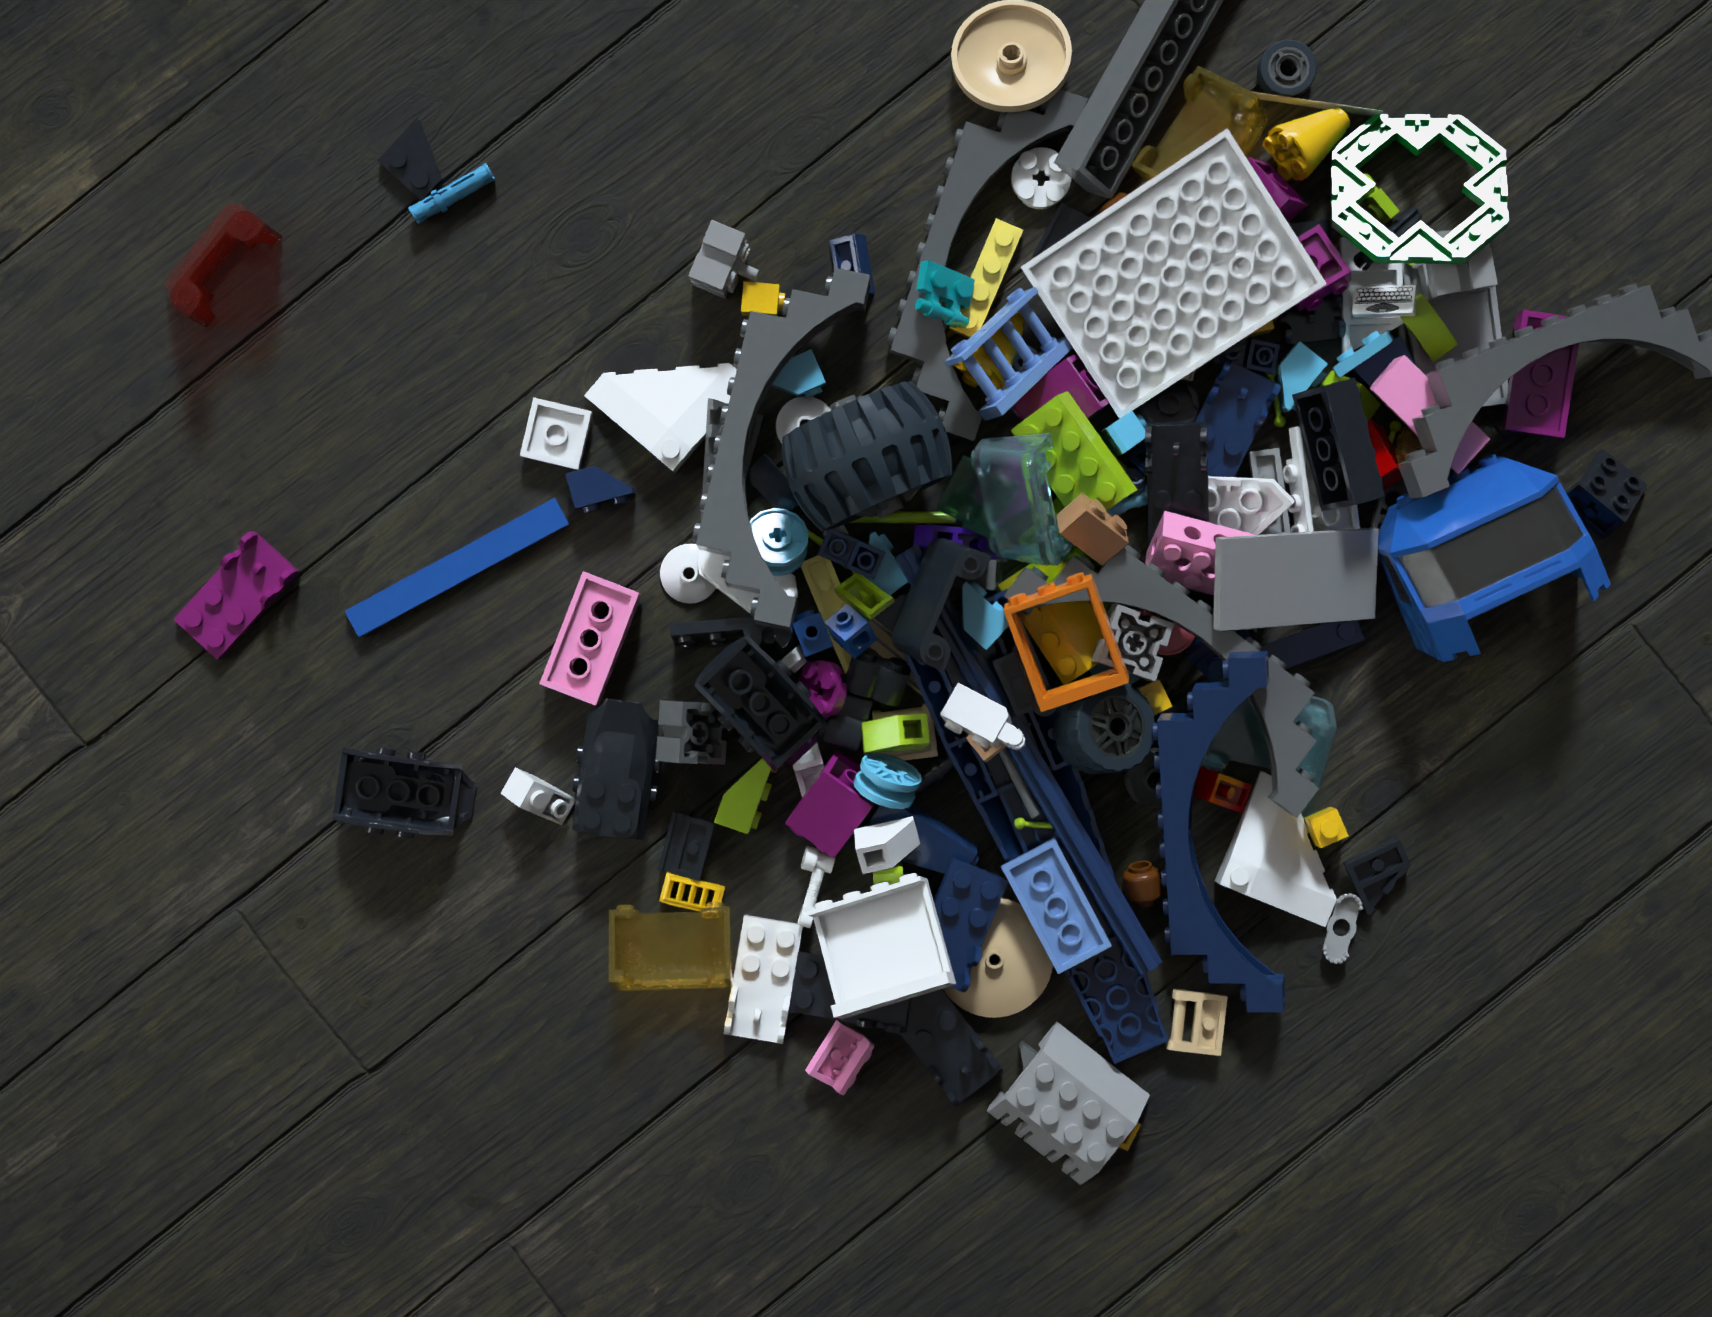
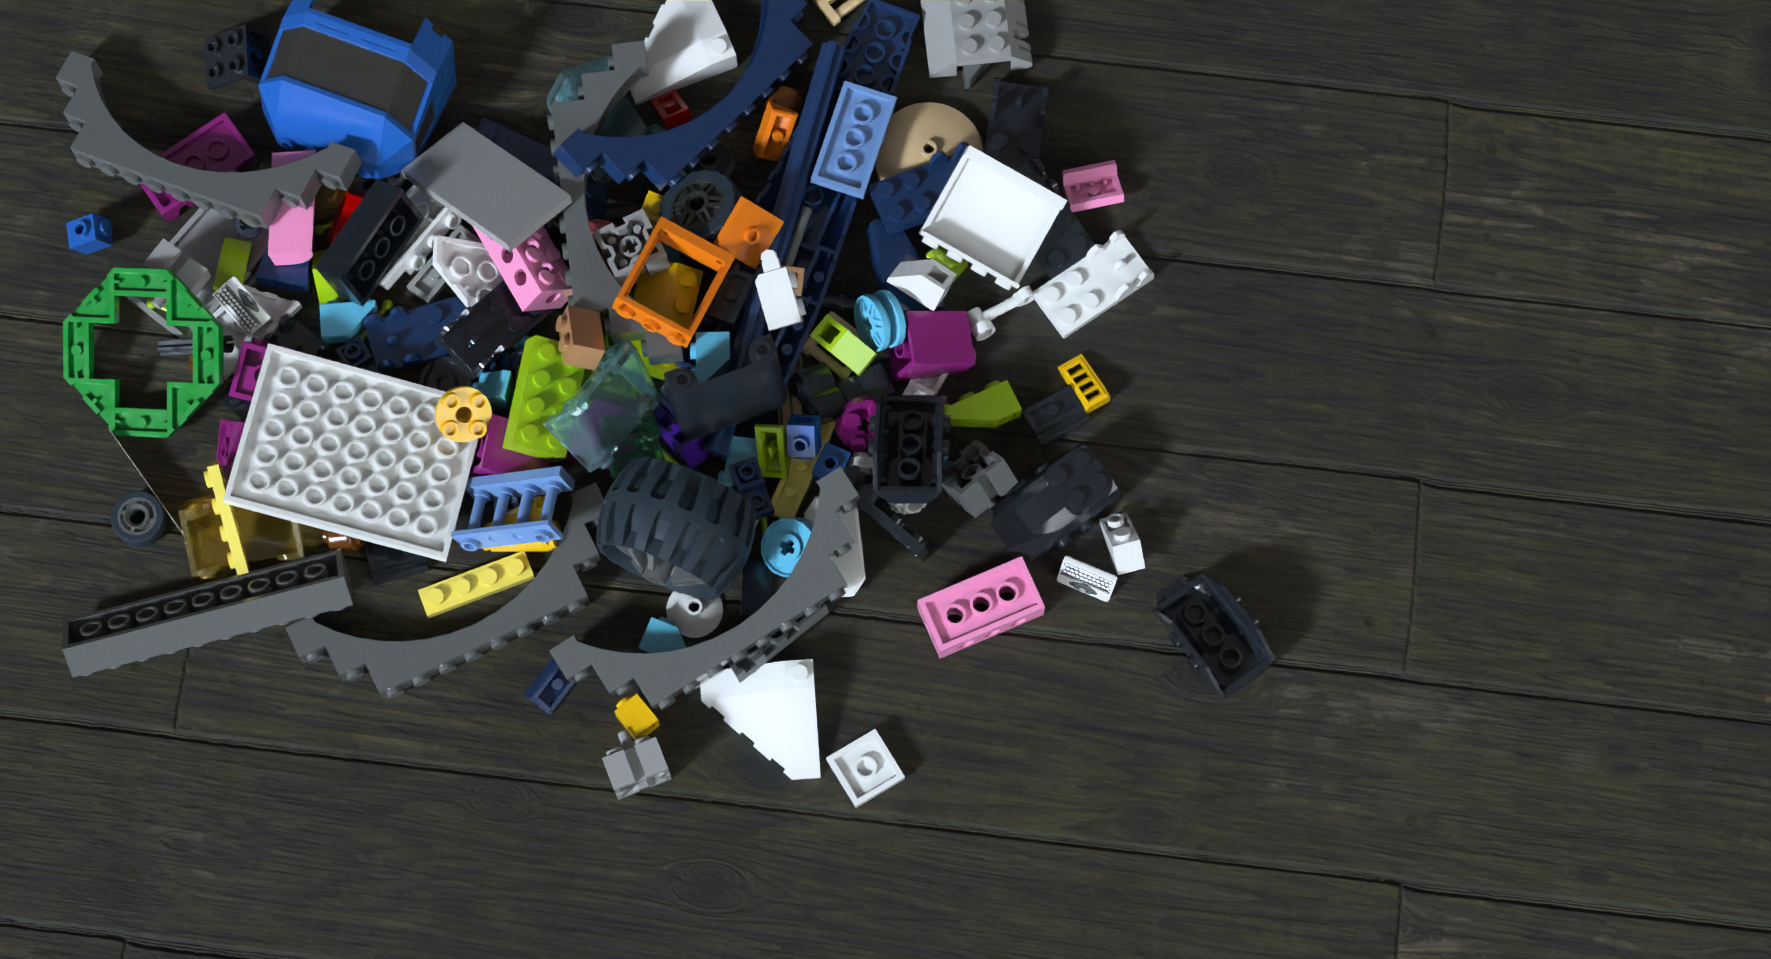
camera: 130 degrees left, 15 degrees down
magenta hinge [173,531,300,660] -> none
blue tile [345,498,570,637] -> none
dark blue slope [566,466,636,514] -> none
clear yellow windscreen [609,902,733,991] -> none
white dish [660,544,716,603] -> none
teal plate [915,260,975,328] -> none
tan dish [951,0,1072,112] -> none
white plate [1011,147,1071,209] -> none
lime hinge [1014,818,1053,829] -> none
yellow cone [1263,107,1350,181] -> none
yellow brick [1303,807,1349,848] -> none
medium azure plate [1333,330,1394,378] -> none
lime plate [1364,173,1399,224] -> none
none -> blue brick [66,213,113,255]
none -> light yellow plate [204,460,250,575]
none -> yellow plate [435,386,492,442]
none -> orange plate [713,196,784,270]
none -> orange slope [753,102,798,162]
none -> slope [1057,556,1117,602]

